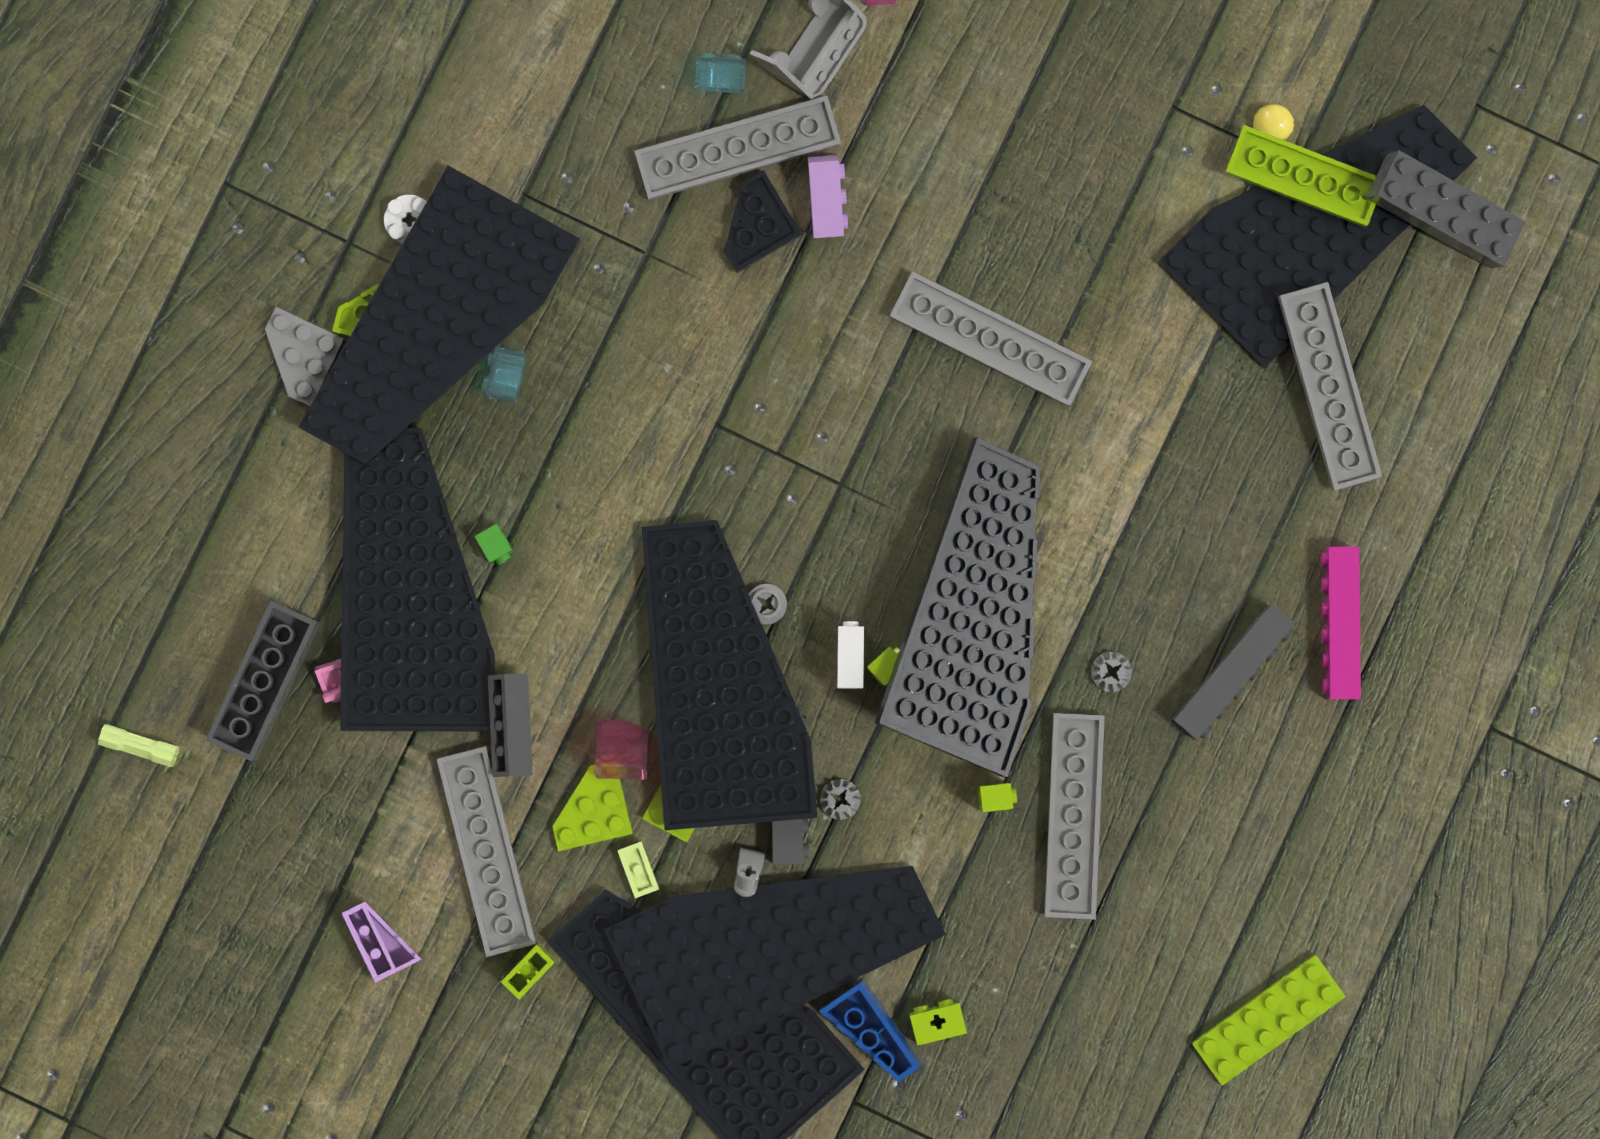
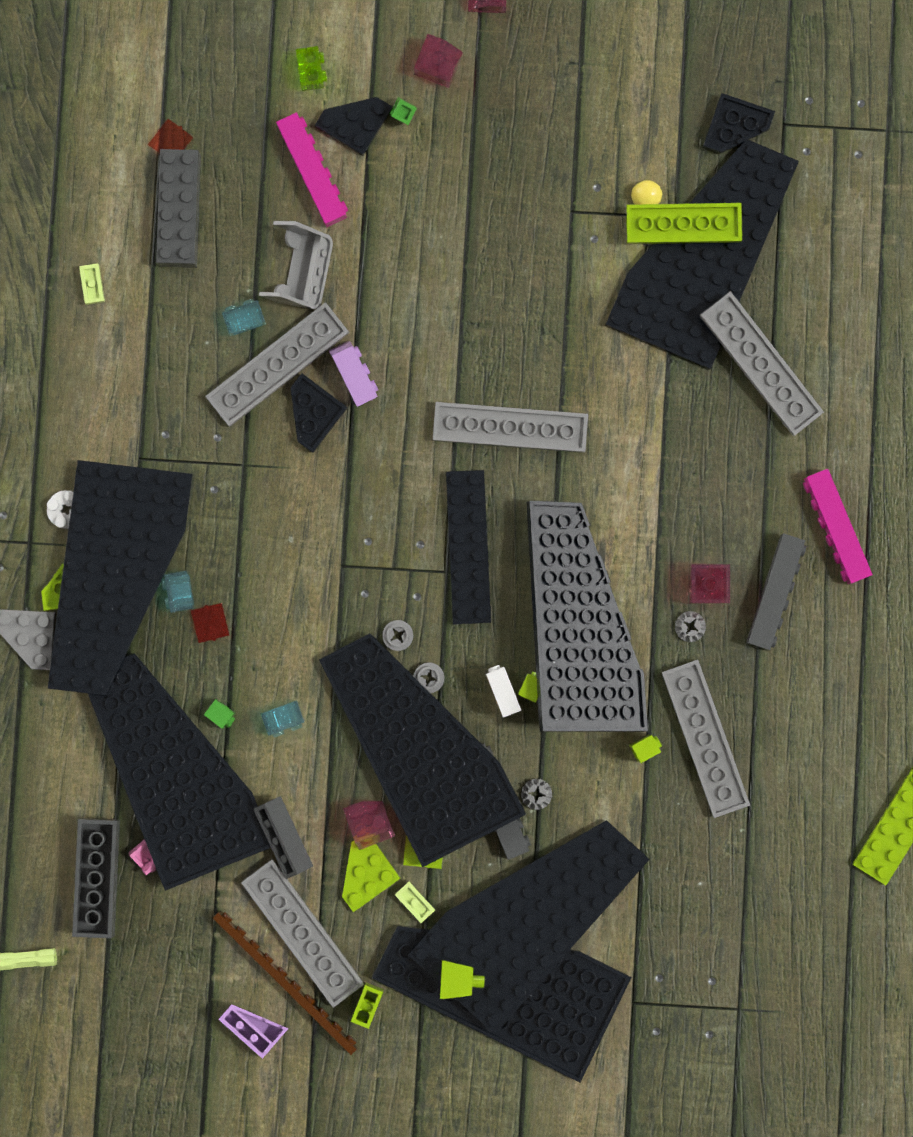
camera: 20 degrees left, 0 degrees up
light grey piece [734,848,765,897] -> none
blue wedge [819,978,922,1082] -> none
lime brick [909,998,967,1046] -> none
dark grey brick [1366,150,1526,269] -> none
none -> clear red piece [191,603,230,643]
none -> reddish brown plate [213,911,357,1055]
none -> clear light blue brick [260,701,305,738]
none -> light grey gear [383,620,413,651]
none -> lime torso [440,960,485,999]
none -> black plate [446,470,491,625]
none -> clear pink slope [689,564,730,604]
none -> black plate [703,93,775,154]

